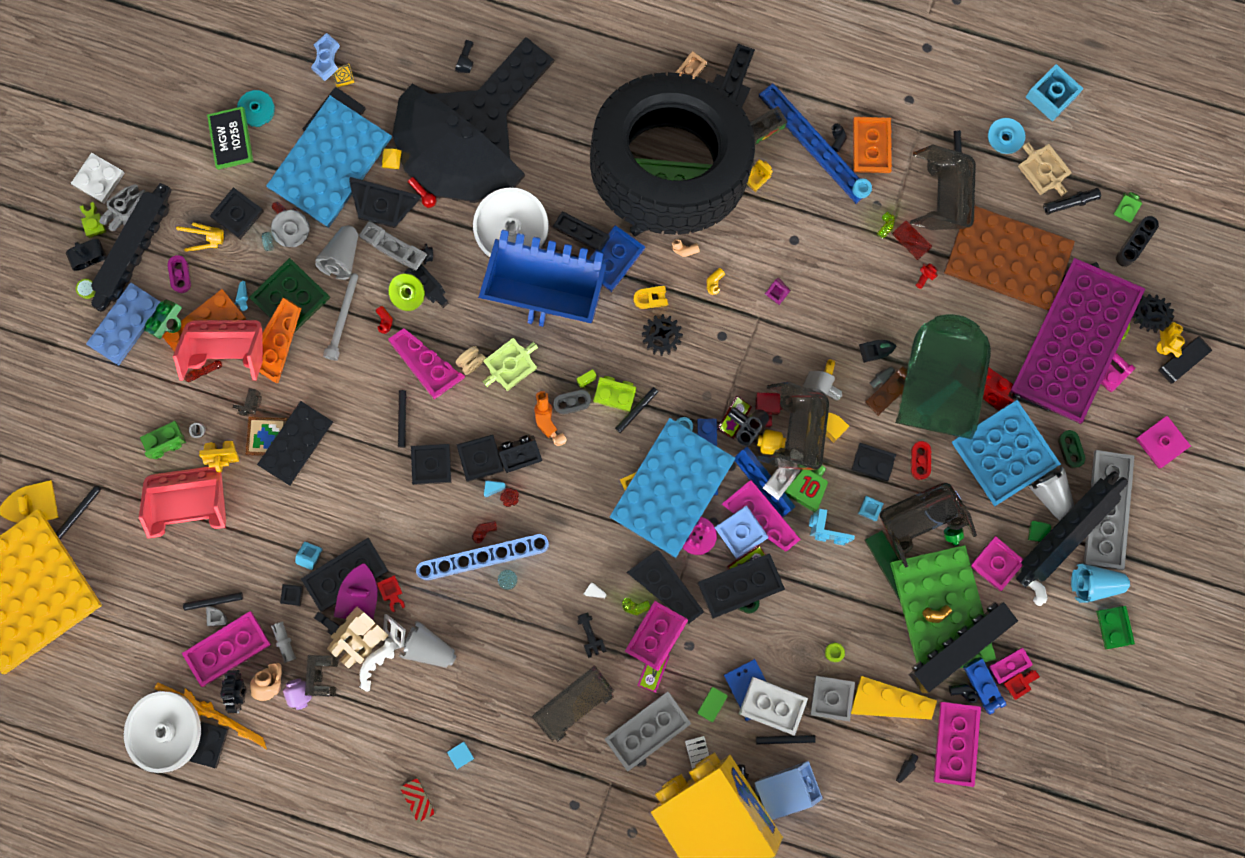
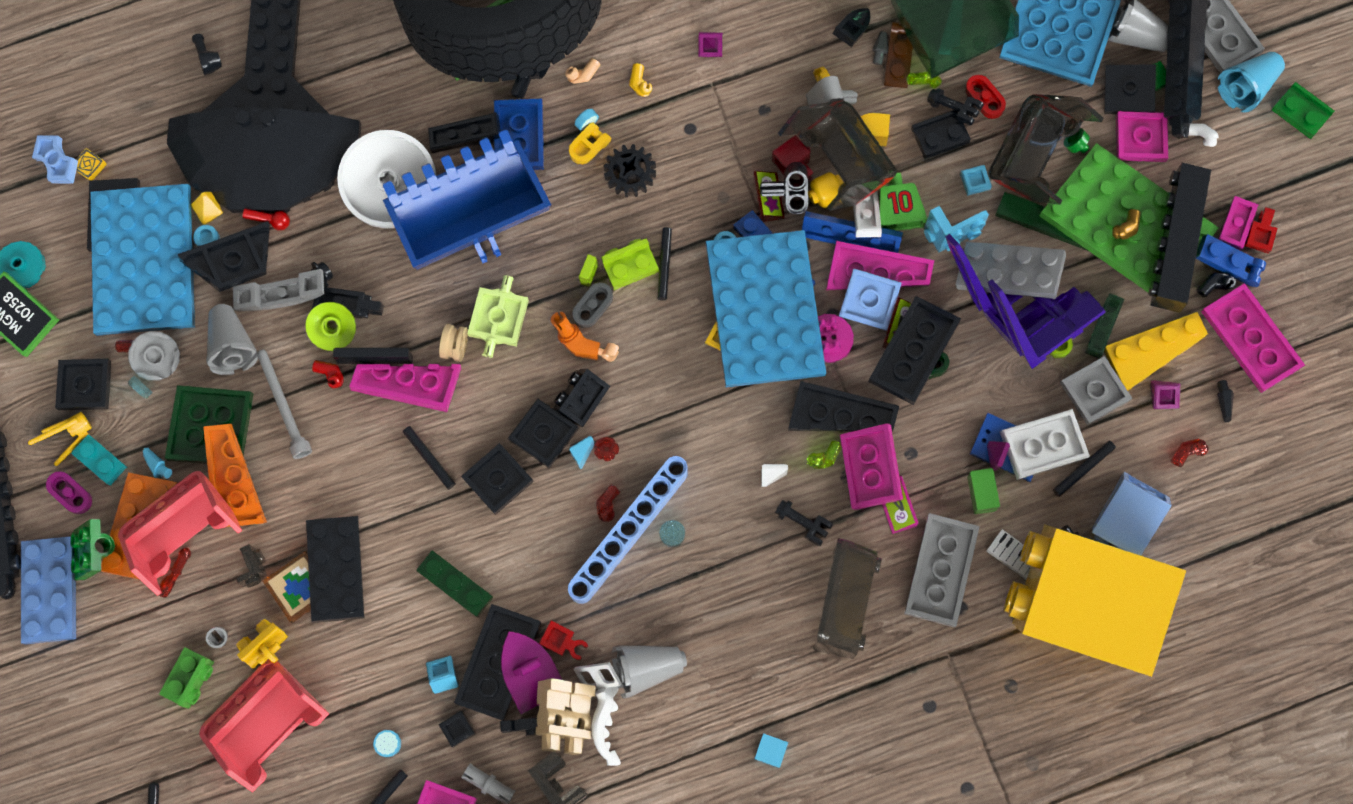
camera: 30 degrees left, 5 degrees down
none -> teal plate [71,434,127,486]
none -> medium azure tile [193,225,220,247]
none -> black tile [333,348,413,364]
none -> light aqua tile [373,730,401,757]
none -> dark green plate [416,550,493,618]
none -> medium azure tile [575,109,599,132]
none -> clear neon green arm [906,71,942,88]
none -> black hinge [927,88,984,125]
none -> dark purple piece [945,233,1106,369]
none -> light grey plate [955,242,1066,299]
none -> magenta slope [987,441,1010,472]
none -> clear green piece [1085,293,1124,359]
none -> black plate [1105,64,1156,114]
none -> magenta slope [1150,380,1180,409]
none -> clear red arm [1171,438,1209,467]

